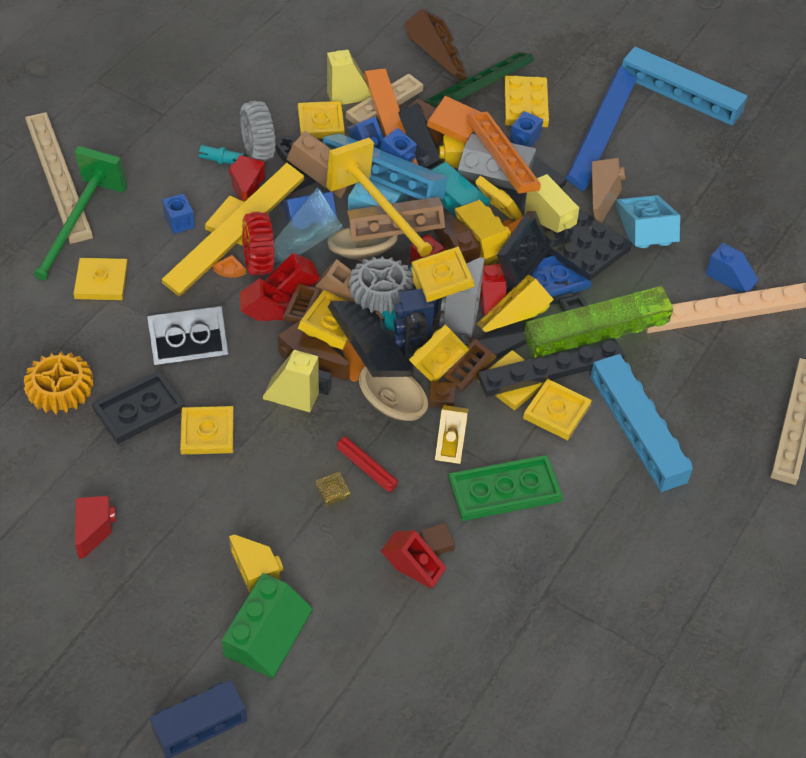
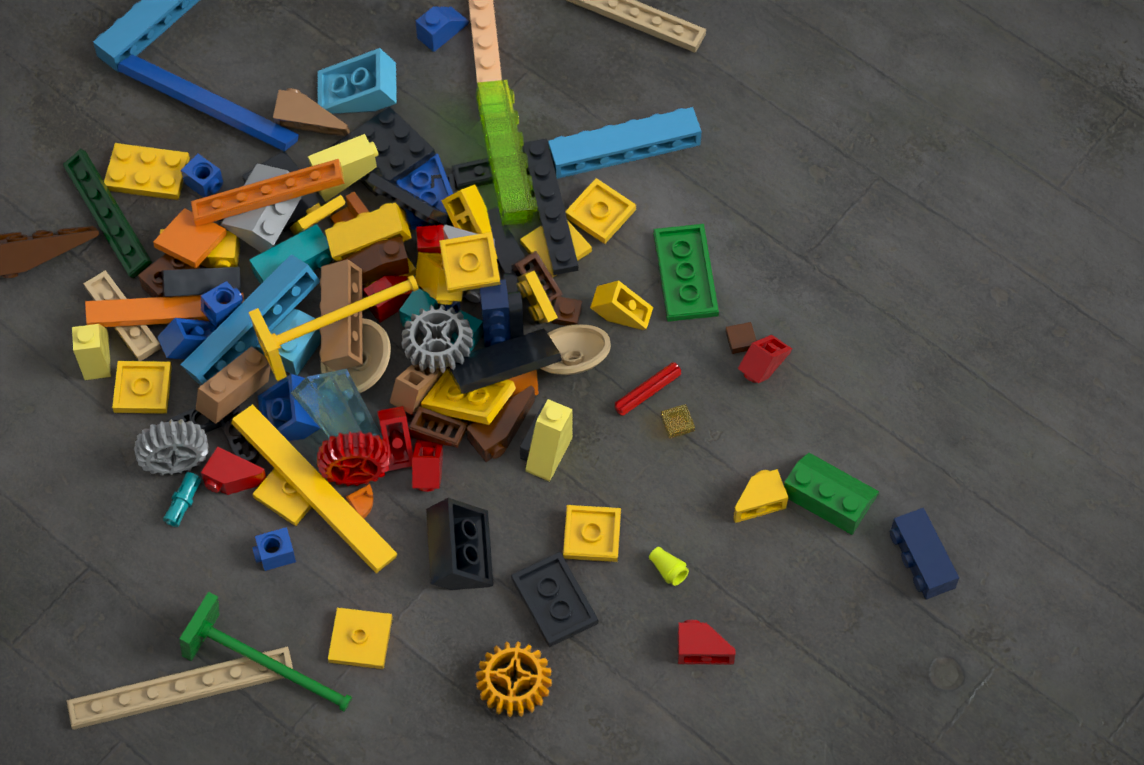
camera: 80 degrees left, 10 degrees up
none -> neon yellow cone [649,547,689,586]

